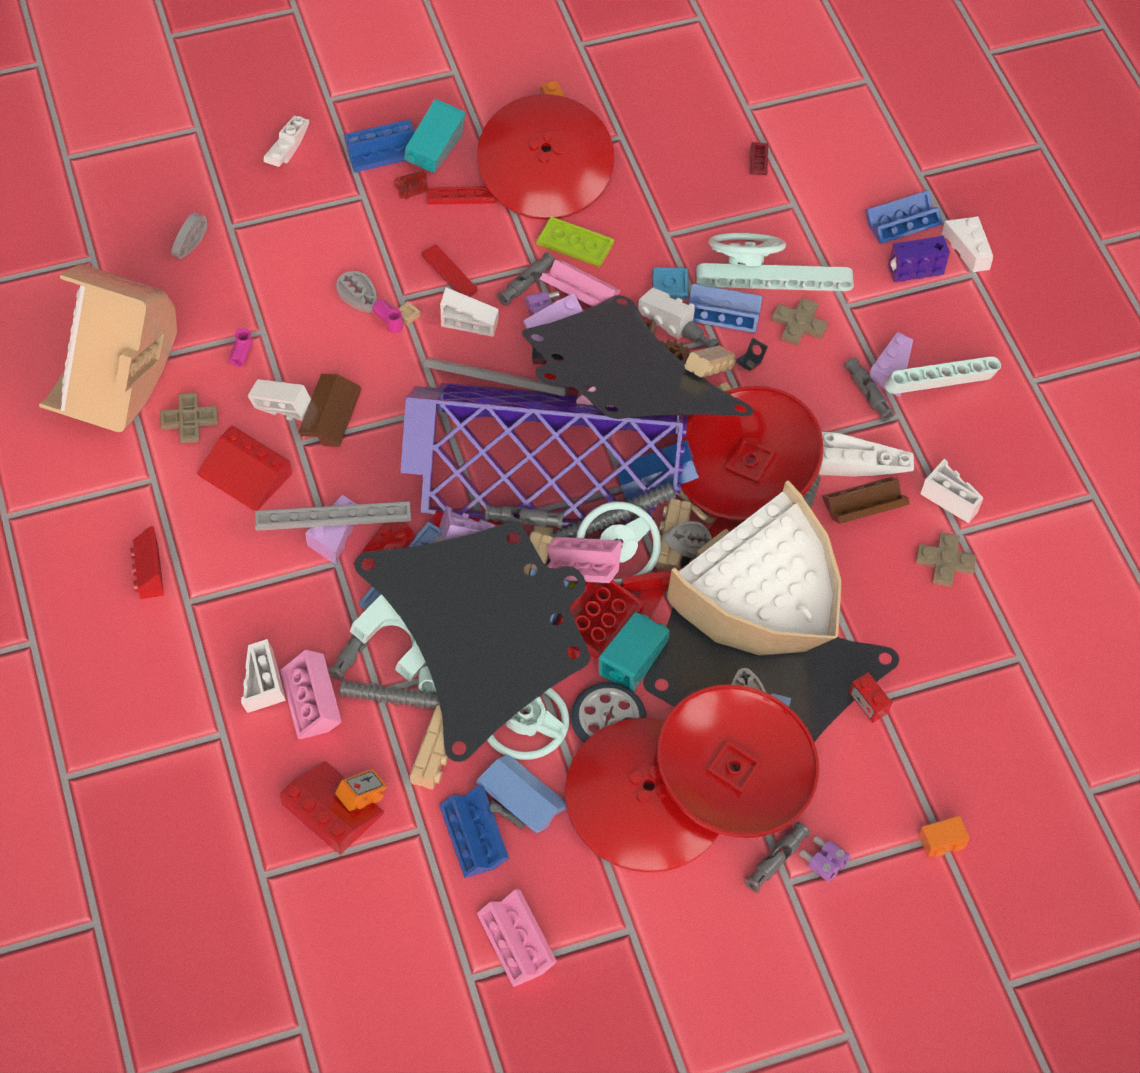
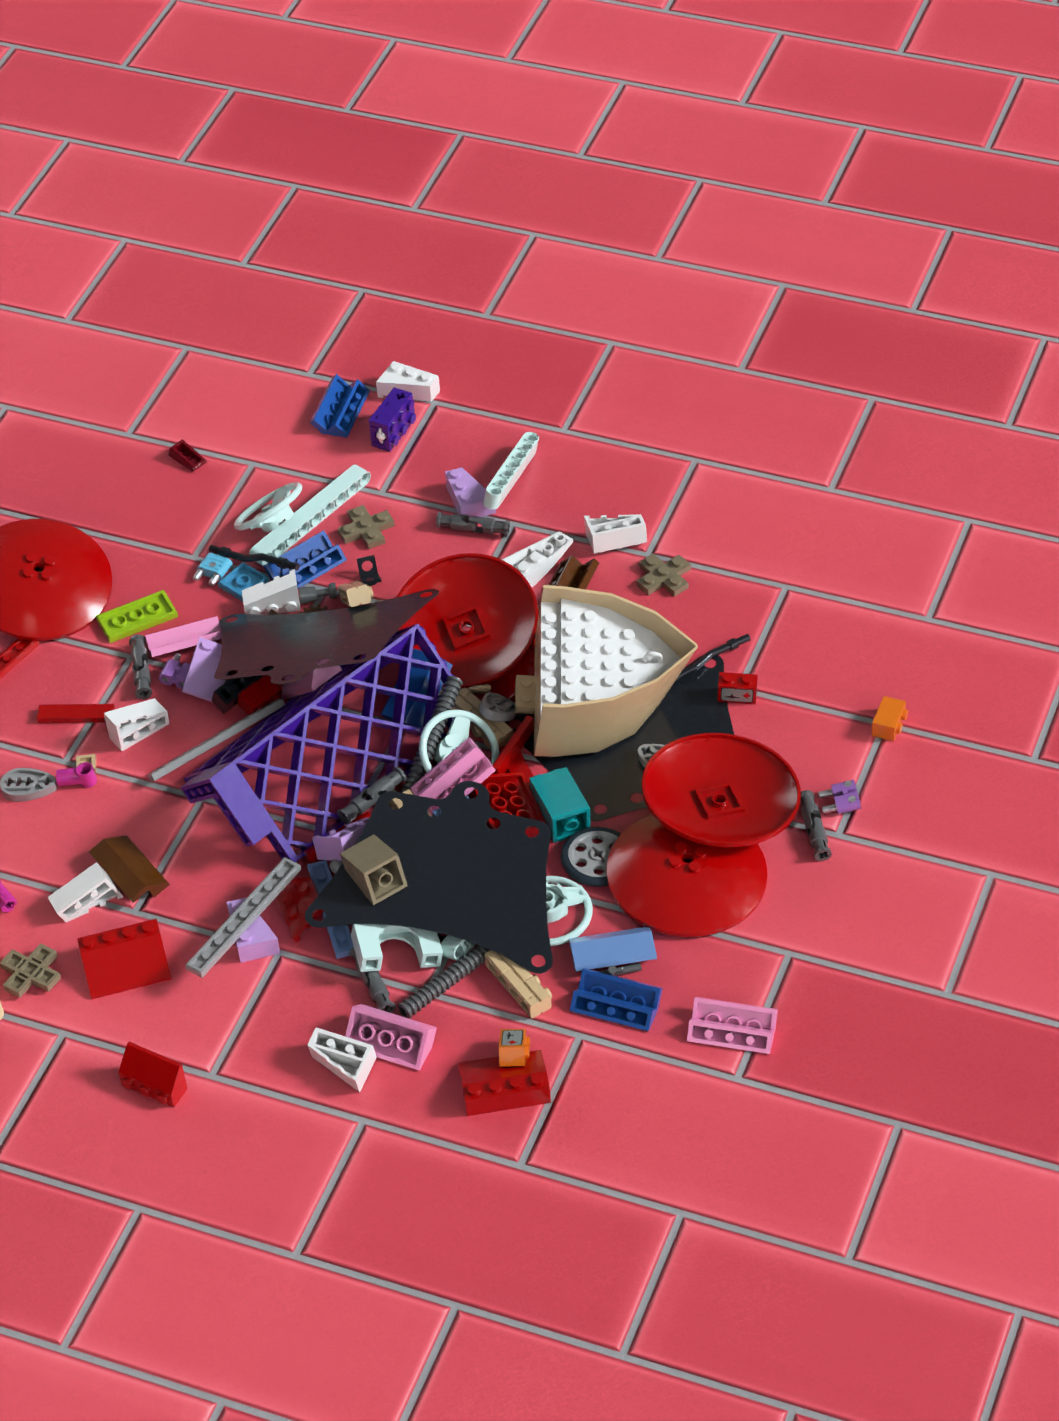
camera: 45 degrees left, 10 degrees down
none -> medium azure piece [193,553,233,586]
none -> black bar [209,545,300,571]
none -> dark tan slope [340,834,408,905]
none -> black bar [673,634,751,684]

